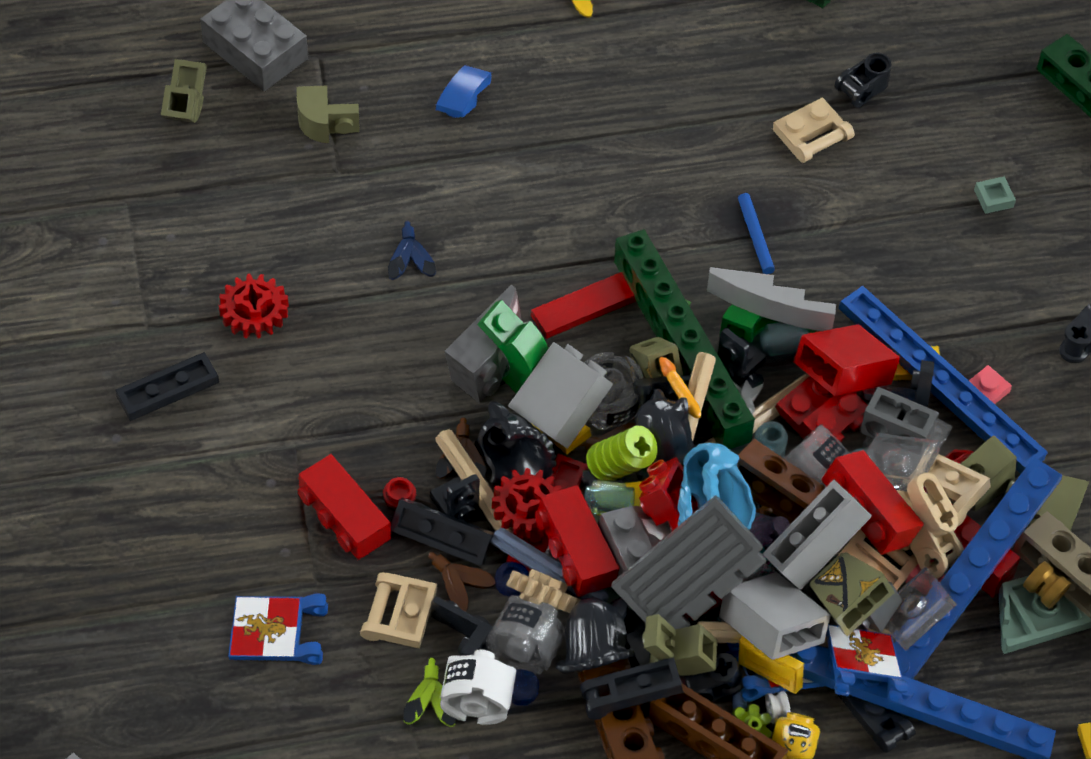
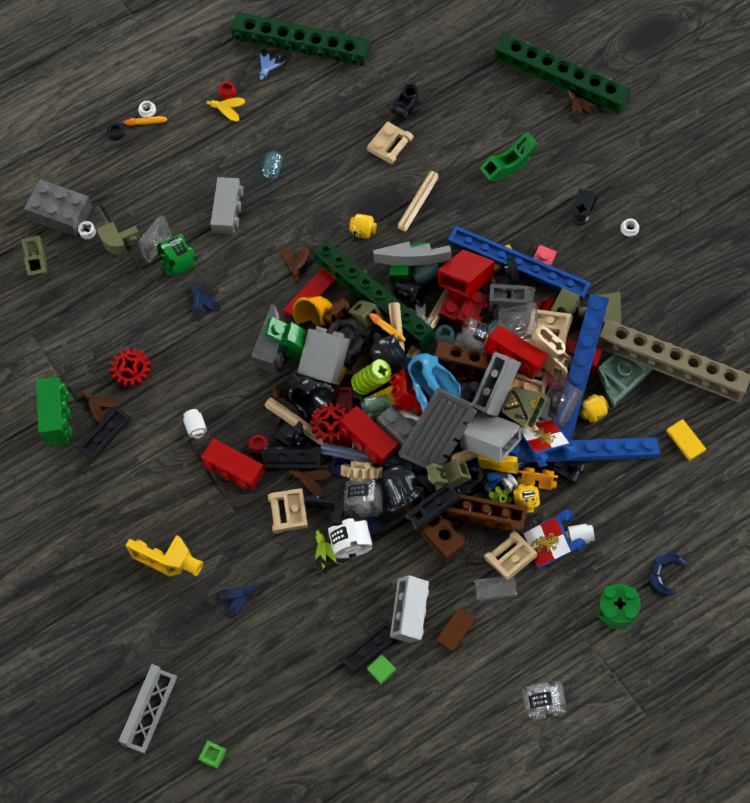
camera: 15 degrees left, 10 degrees up
flag [228,593,328,665] -> none
blue slope [436,65,491,118] -> none
blue bar [738,193,775,274] -> none
sand green plate [974,176,1016,214] -> none
pearl gold wheel [1023,561,1072,609] -> none
none -> green brick [36,377,72,447]
none -> white bush [78,221,96,240]
none -> reddish brown piece [80,391,119,424]
none -> yellow plate [126,535,203,576]
none -> clear tile [138,215,171,263]
none -> green brick [156,233,195,277]
none -> white brick [183,409,207,439]
none -> light grey brick [210,177,243,235]
none -> dark blue piece [216,584,258,618]
none -> clear light blue brick [262,151,283,179]
none -> reddish brown piece [282,248,310,281]
none -> light orange helmet [292,296,332,327]
none -> reddish brown plate [324,298,350,334]
none -> yellow head [349,214,377,239]
none -> tan axle [398,171,438,231]
none -> green arch [480,132,540,181]
none -> light orange hinge [517,467,558,491]
none -> yellow head [579,394,609,423]

